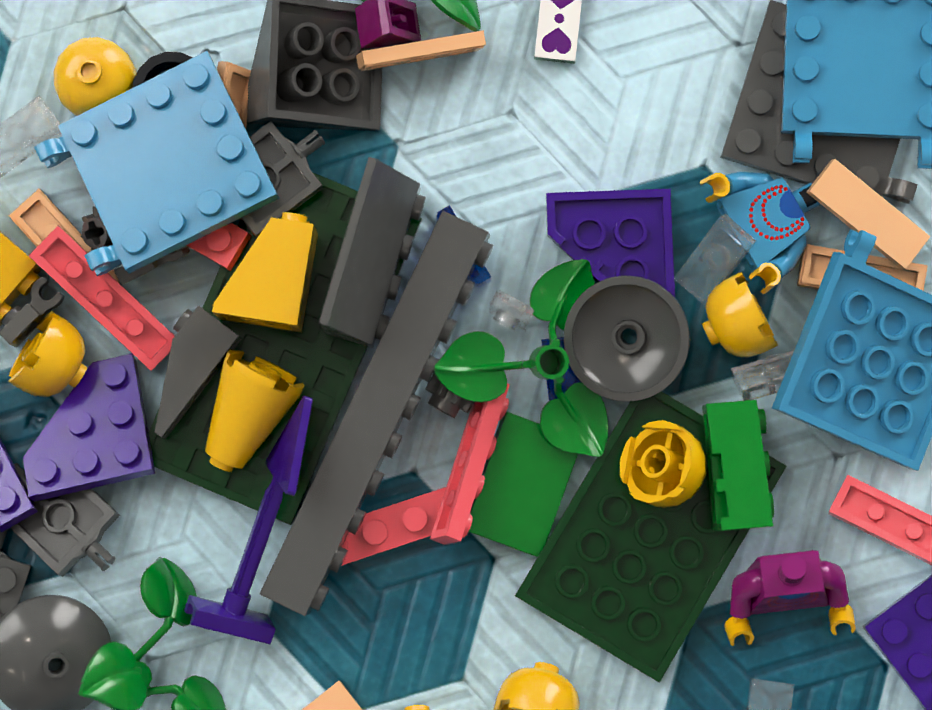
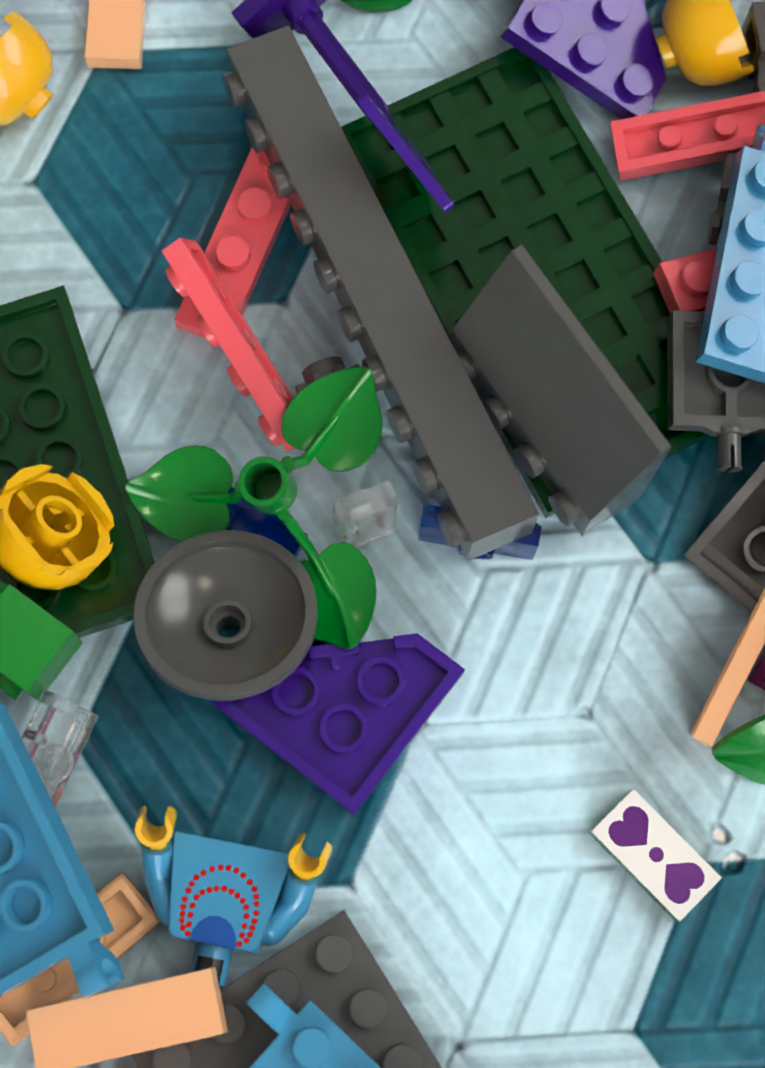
camera: 130 degrees right, 10 degrees down
dark grey slope [155,305,242,439] -> none
yellow cone [205,350,305,472] -> none
yellow slope [212,212,318,333] -> none
green tile [469,412,578,557] -> none
clear plate [674,214,756,305] -> none
yellow cylinder [702,272,778,357] -> none

